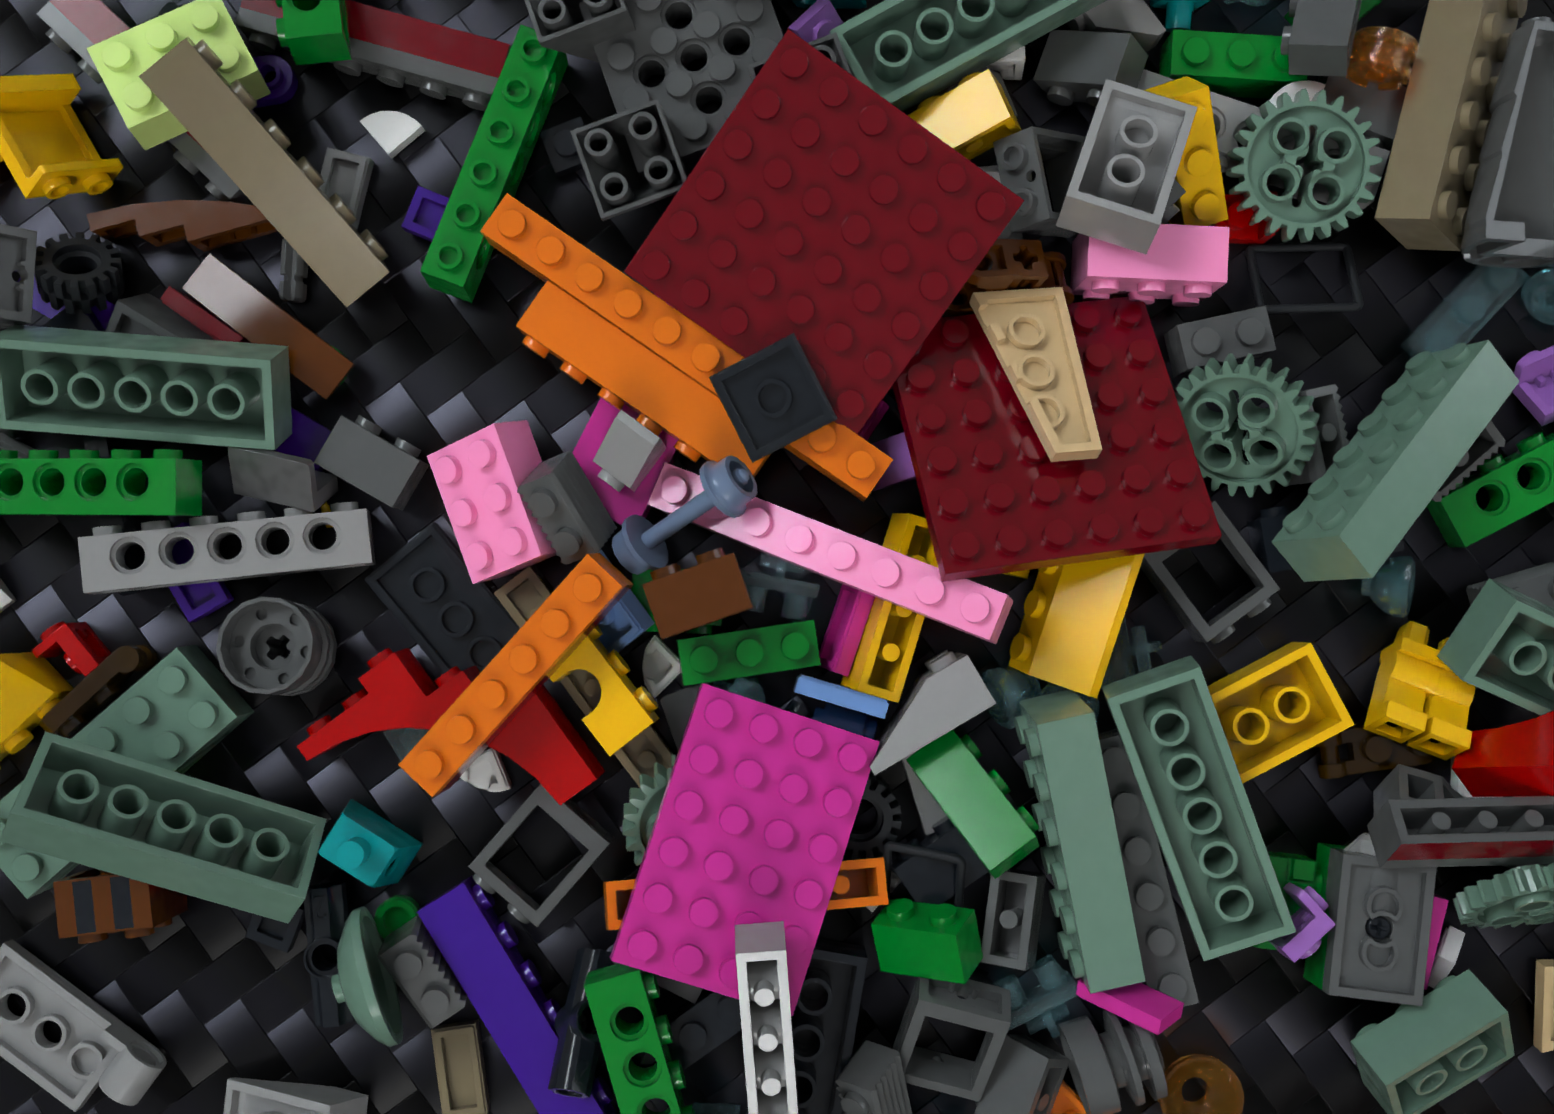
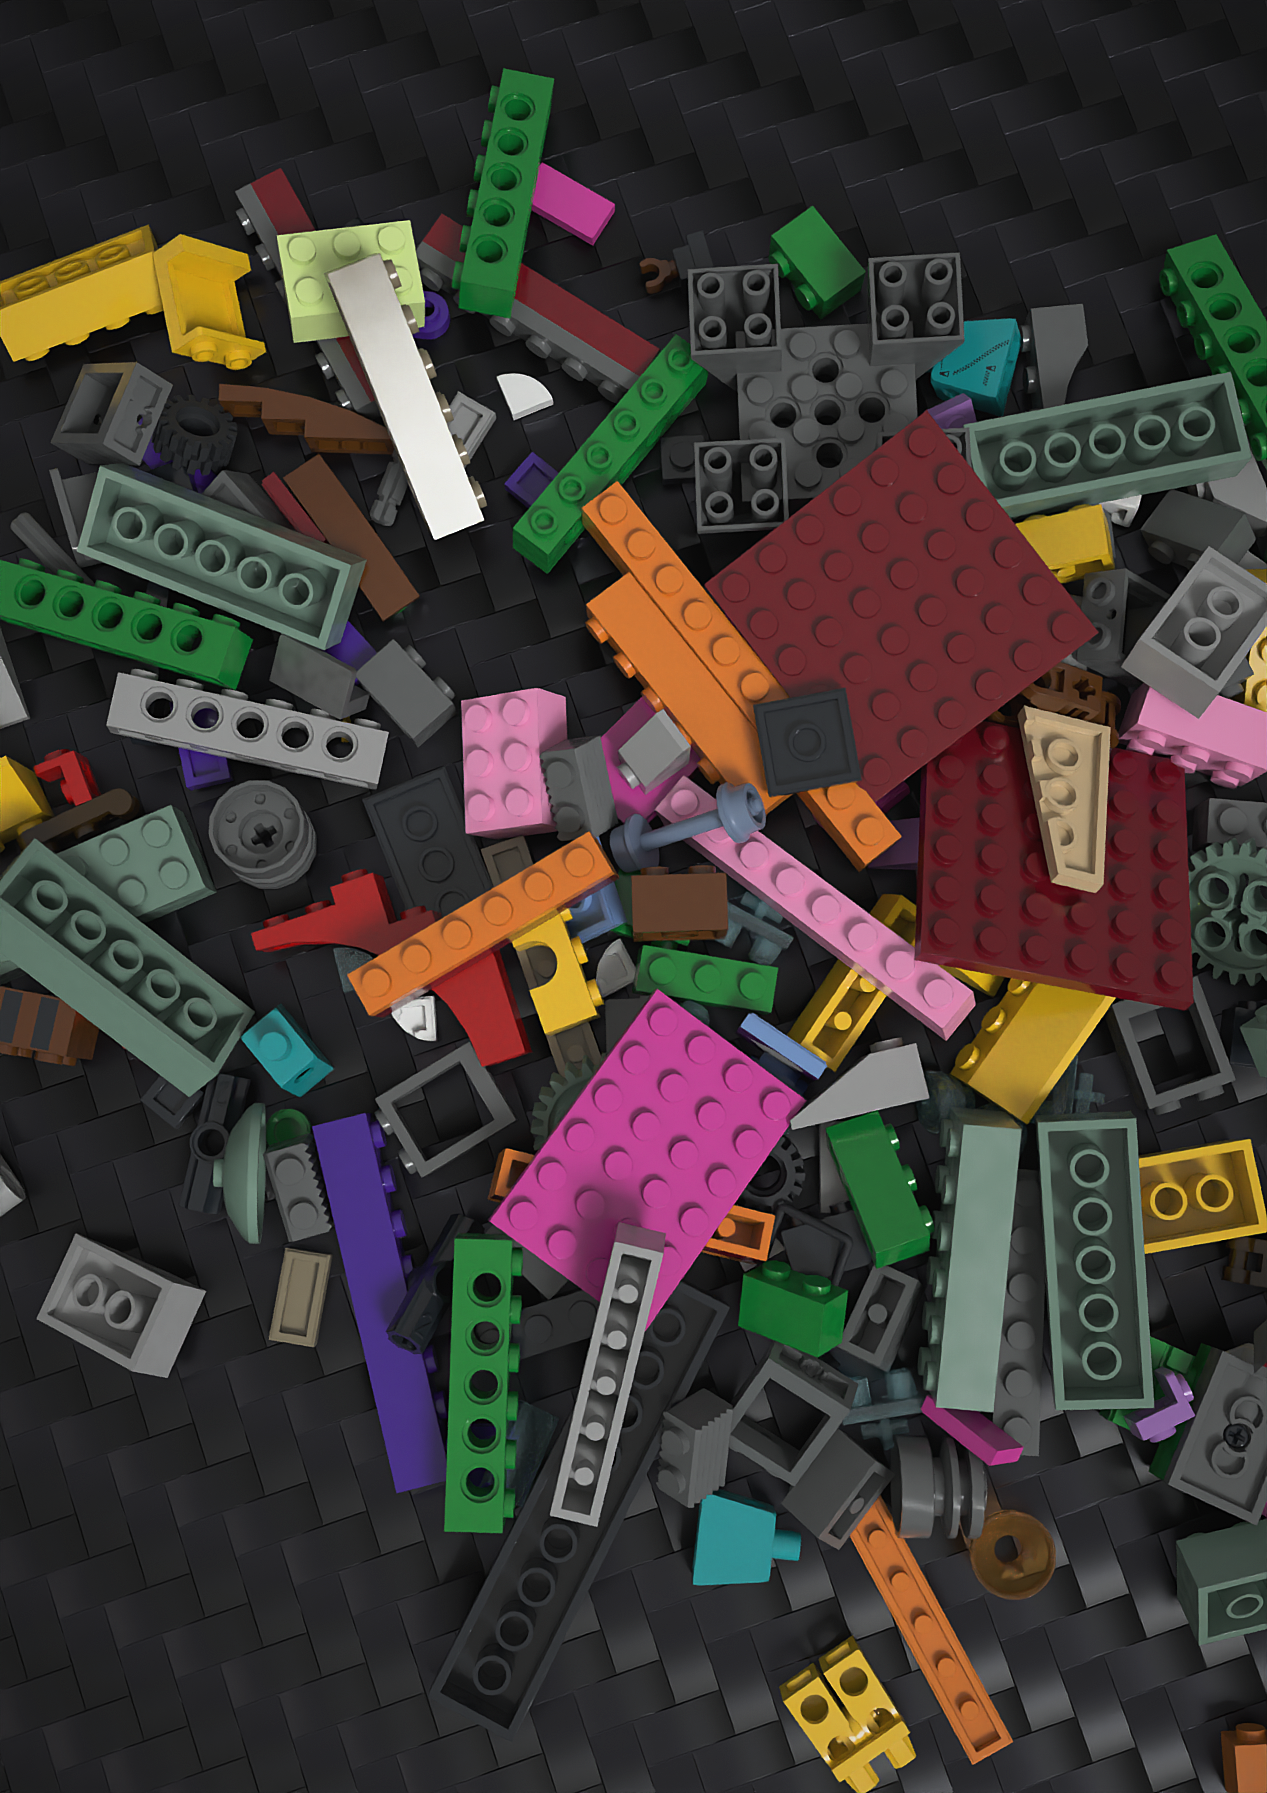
camera: 20 degrees right, 5 degrees down
dark pink tile [819,584,875,677] -> none

